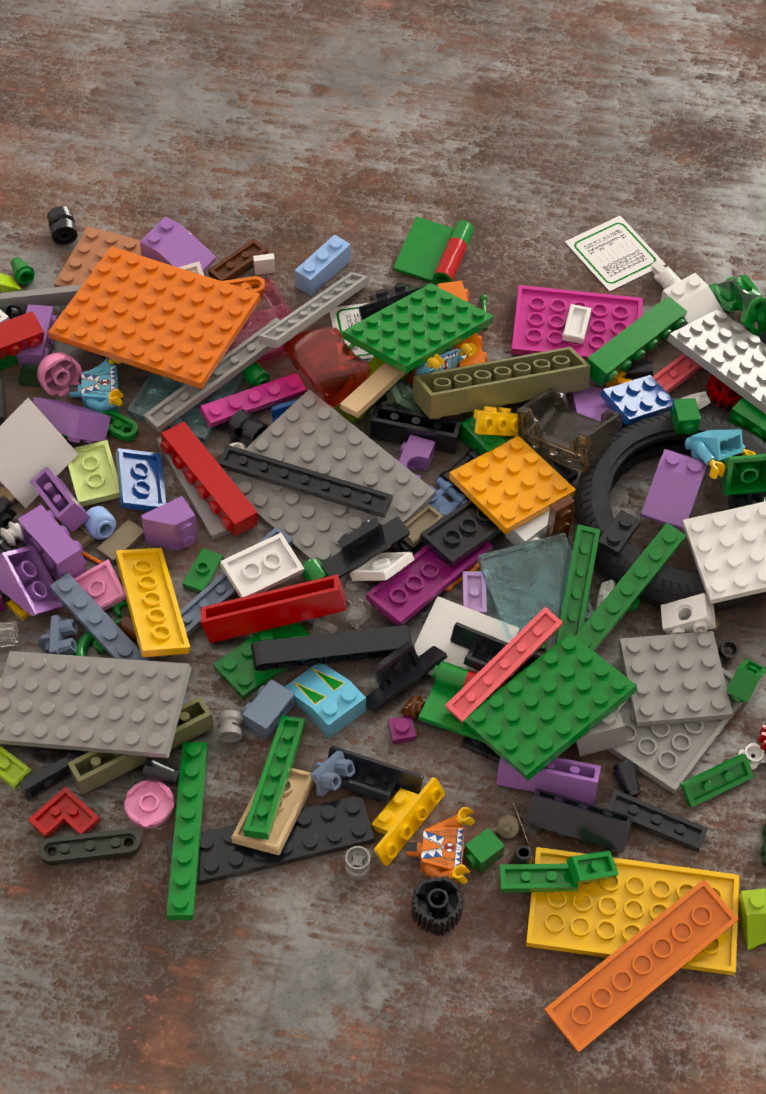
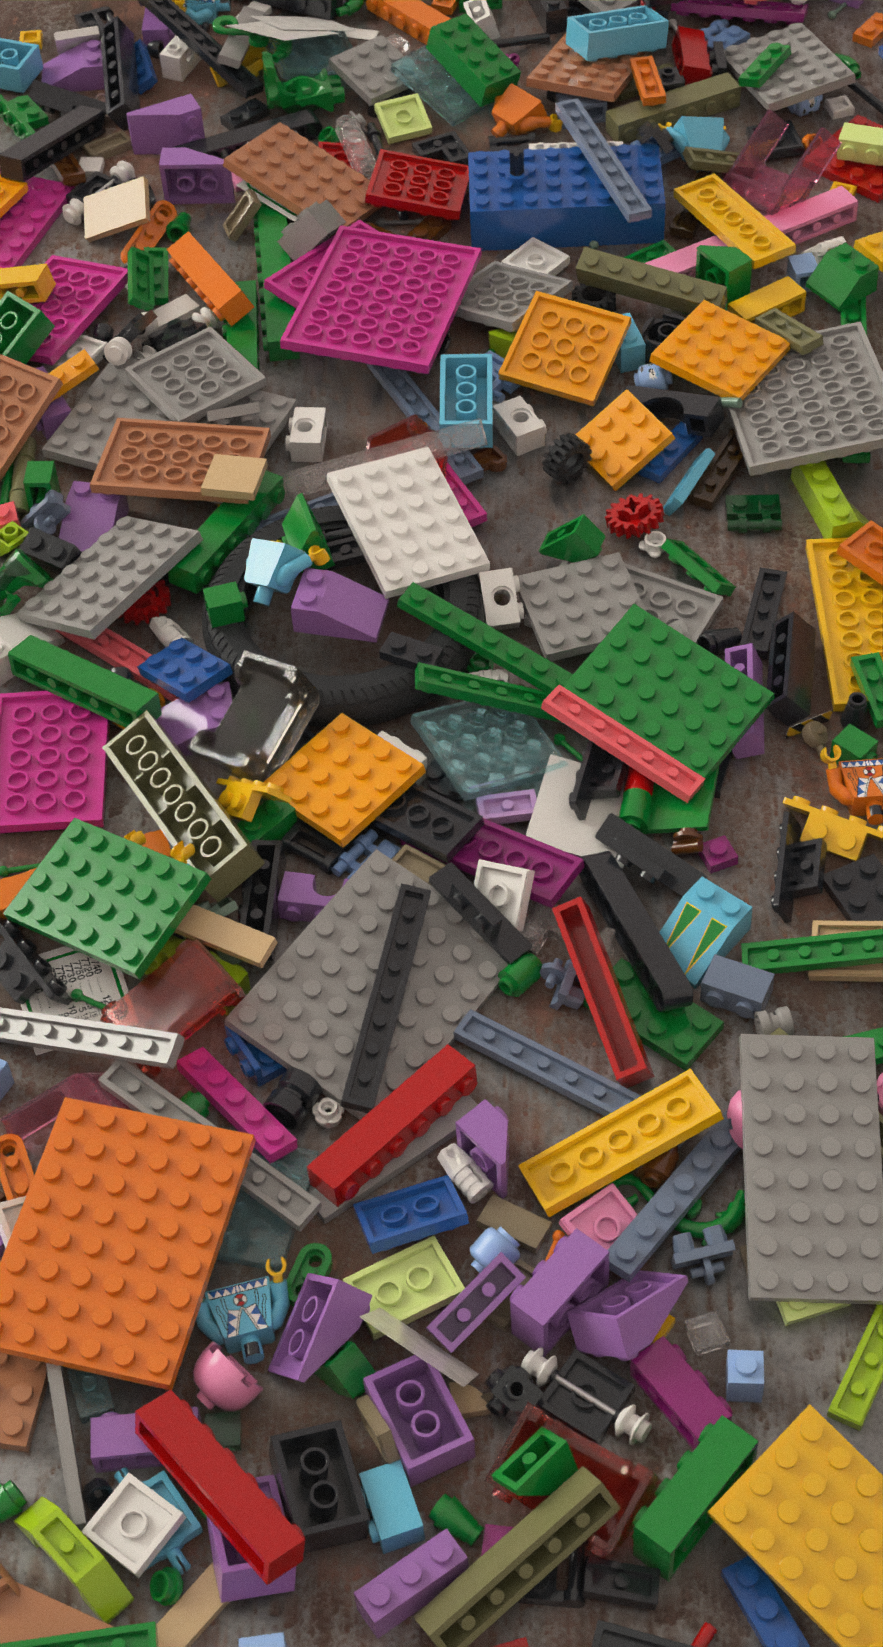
camera: 95 degrees left, 5 degrees down
green plate [182,548,224,593] -> none
white plate [220,533,304,598] -> none
sand blue hips [310,751,355,796] -> none
reddish brown plate [544,495,575,550] -> none
white tile [562,304,591,344] -> none
green plate [566,851,619,884] -> none
black hinge [718,640,739,660] -> none

